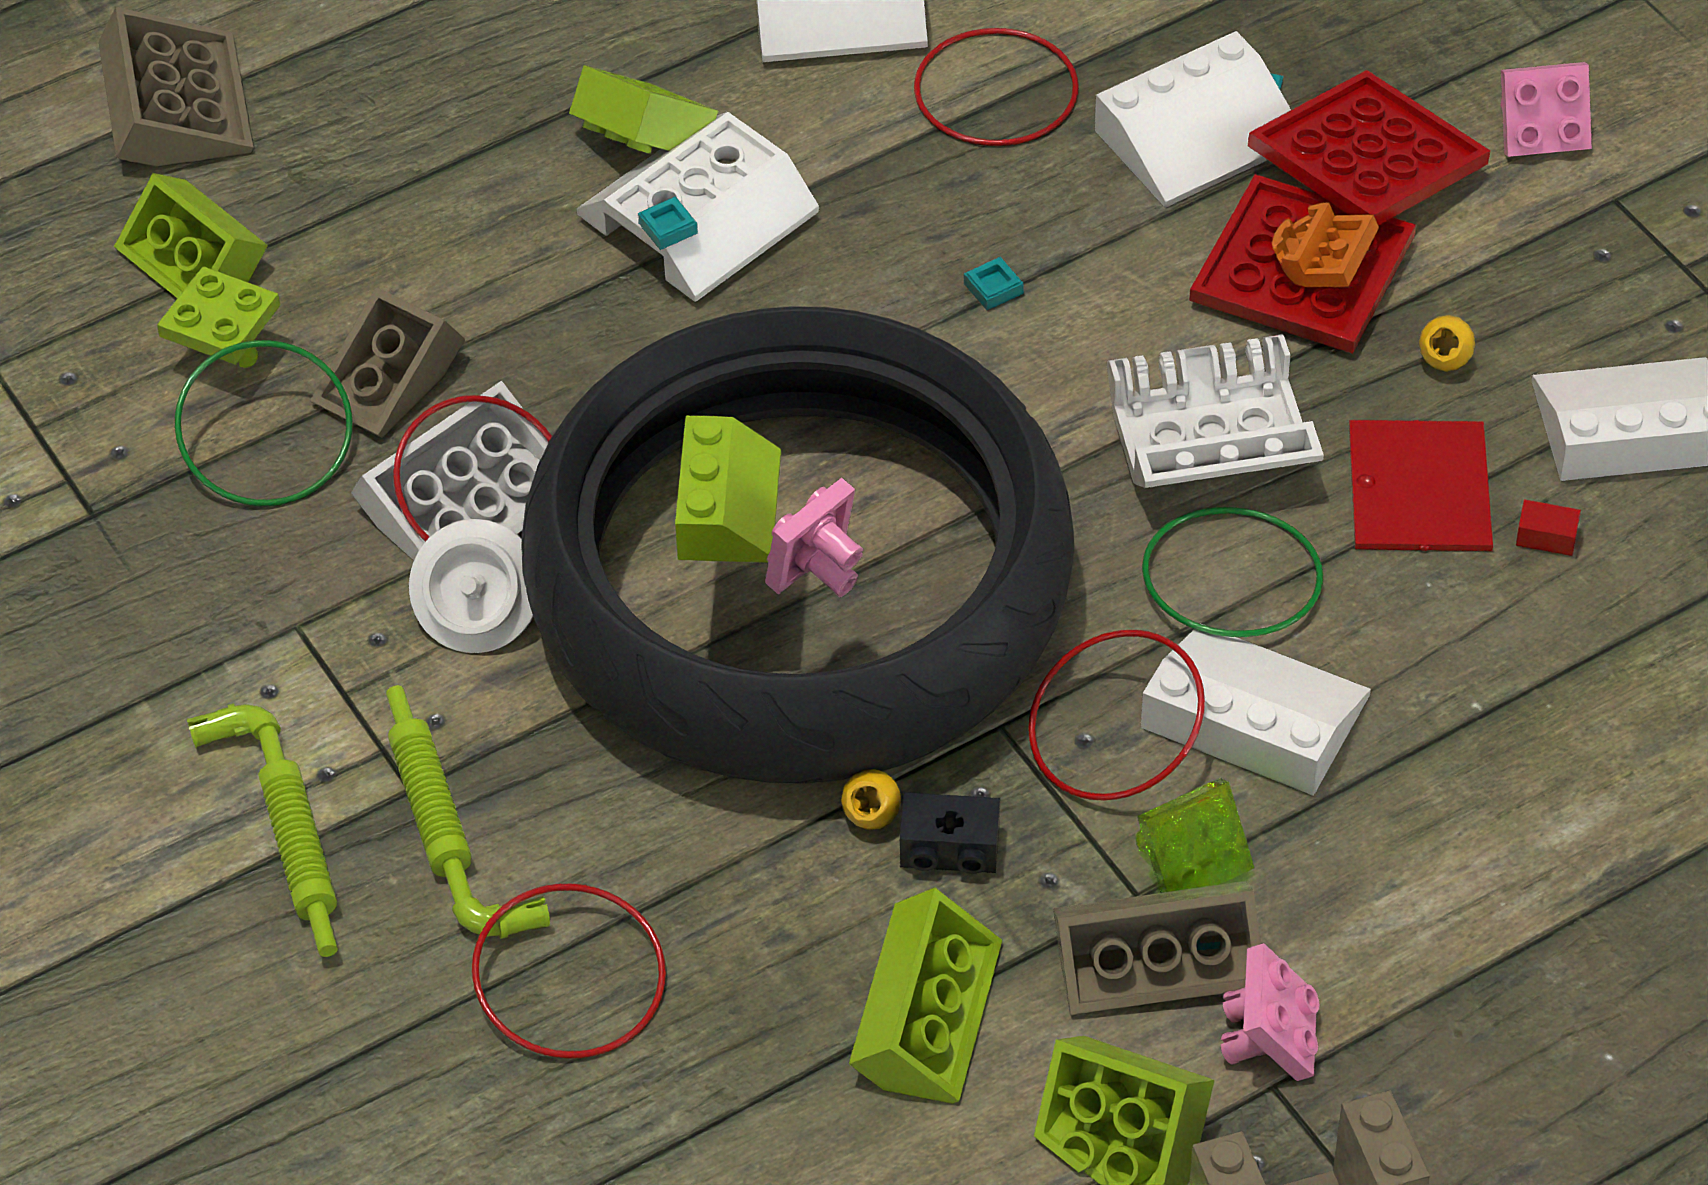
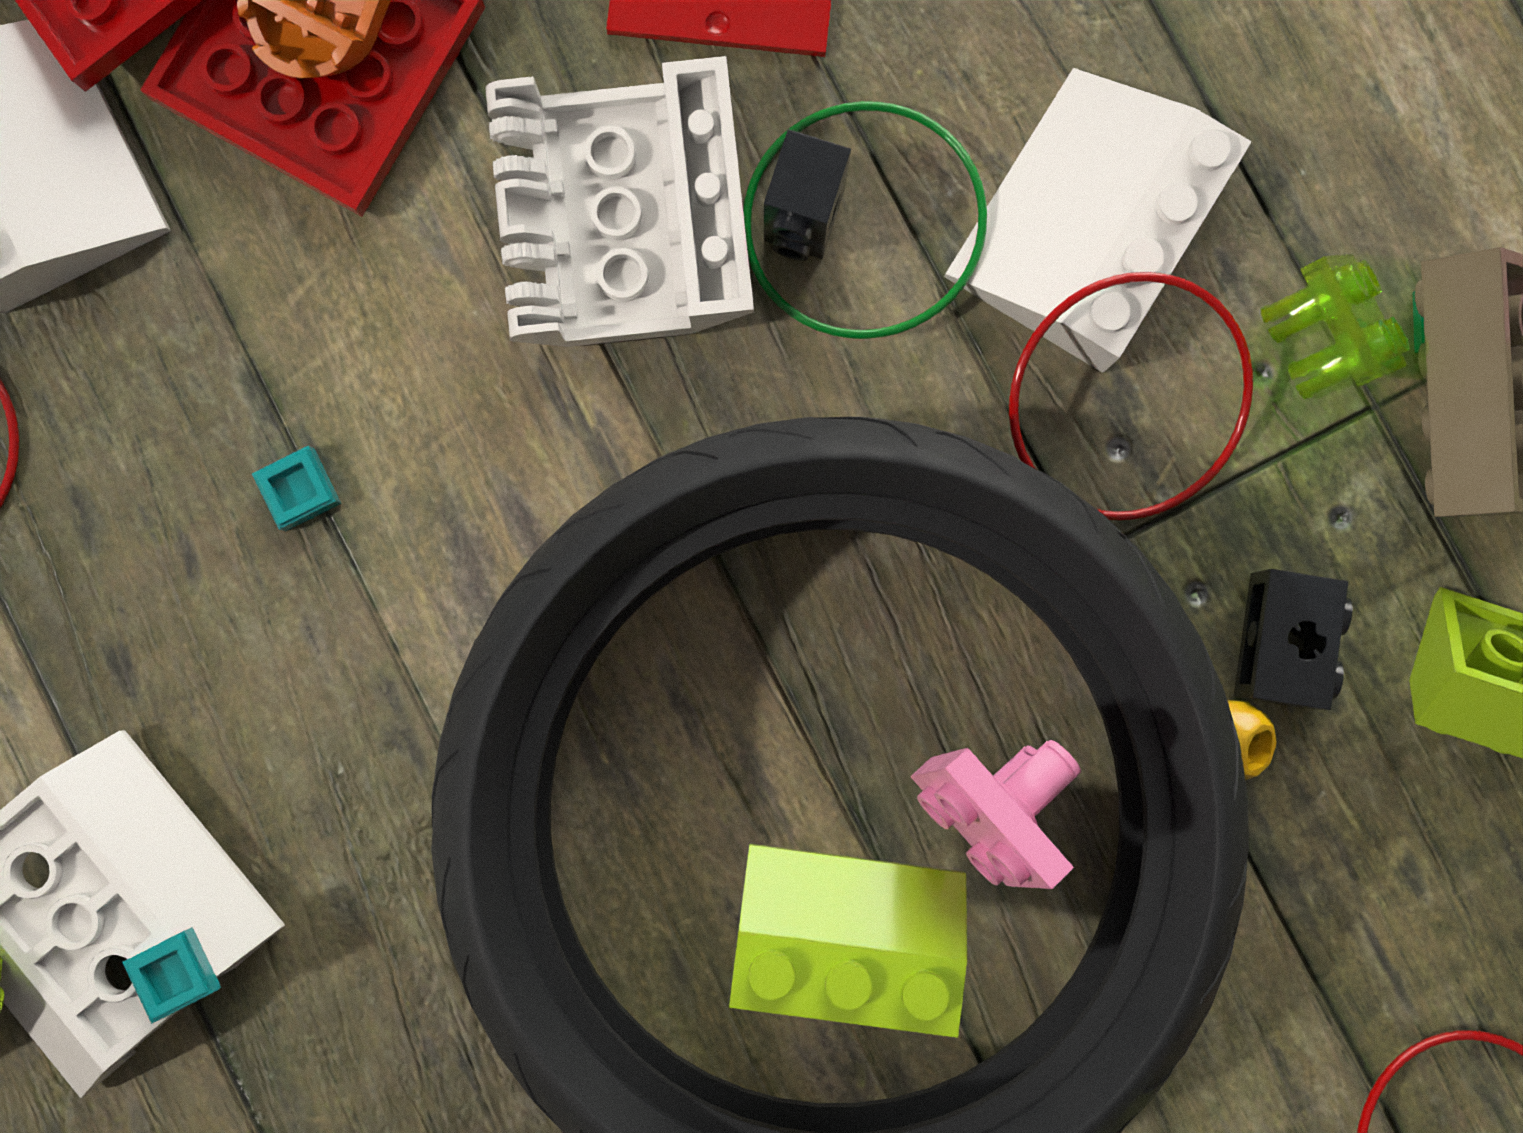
camera: 85 degrees left, 35 degrees up
none -> black brick [764,129,851,261]

